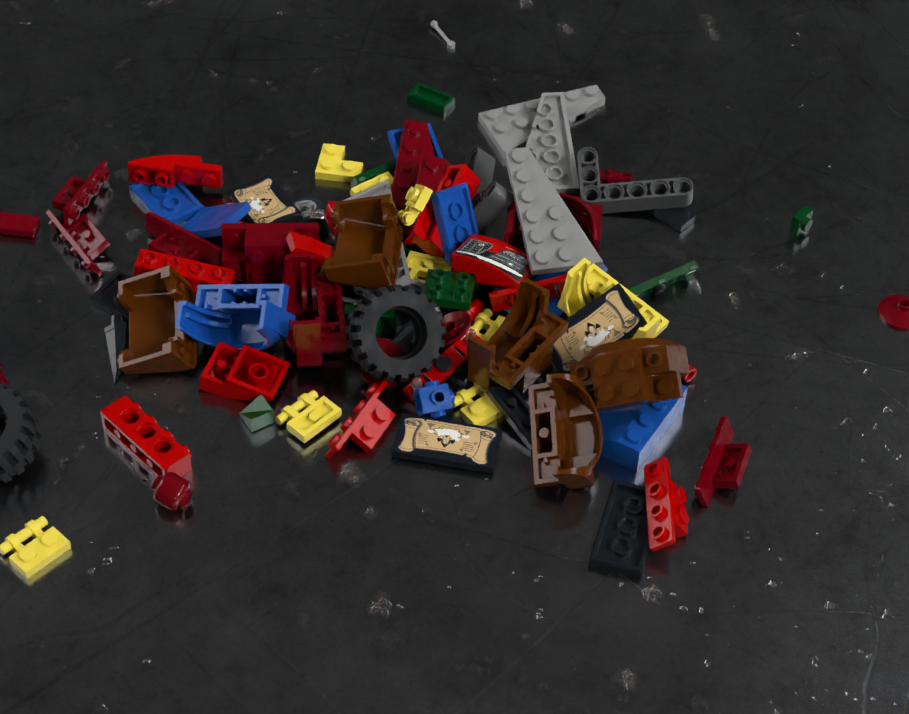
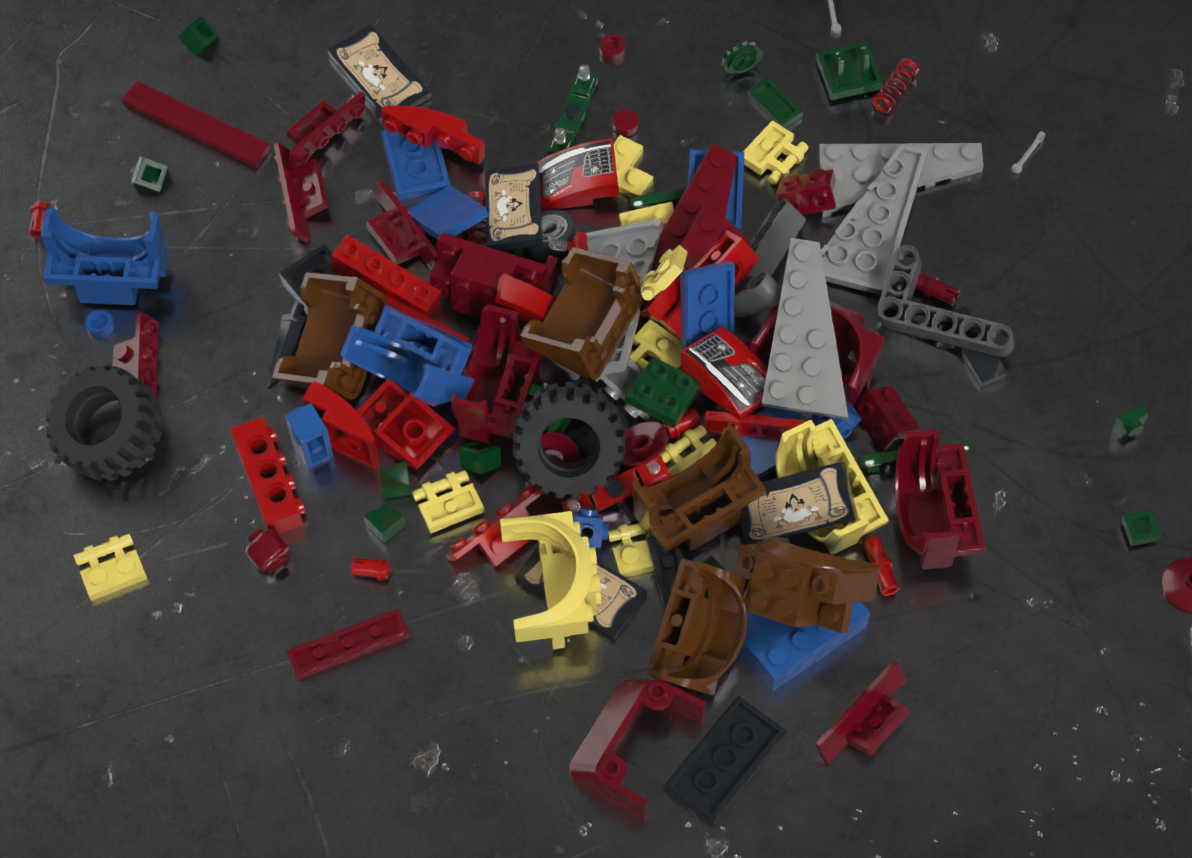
camera: 25 degrees right, 15 degrees up
red bracket [644,457,689,551] -> none
none -> blue brick [285,403,333,469]
none -> dark red tile [286,608,410,680]
none -> red slope [302,381,380,469]
none -> tile [327,24,431,117]
none -> red pin [351,557,390,581]
none -> dark green slope [363,505,406,543]
none -> dark green slope [460,440,501,474]
none -> light yellow piece [500,511,602,649]
none -> slope [536,138,620,211]
none -> dark green piece [547,65,598,156]
none -> dark red windscreen [569,679,706,821]
none -> dark red tile [599,34,625,61]
none -> dark red tile [612,109,639,136]
none -> dark green gear [721,41,763,74]
none -> light yellow plate [743,121,809,185]
none -> dark red bracket [777,169,836,215]
none -> dark green plate [816,42,883,100]
none -> dark red bracket [854,385,921,450]
none -> red piece [872,59,919,113]
none -> dark red piece [895,429,985,570]
none -> light grey hinge [1011,131,1046,174]
none -> dark green plate [1122,509,1161,546]

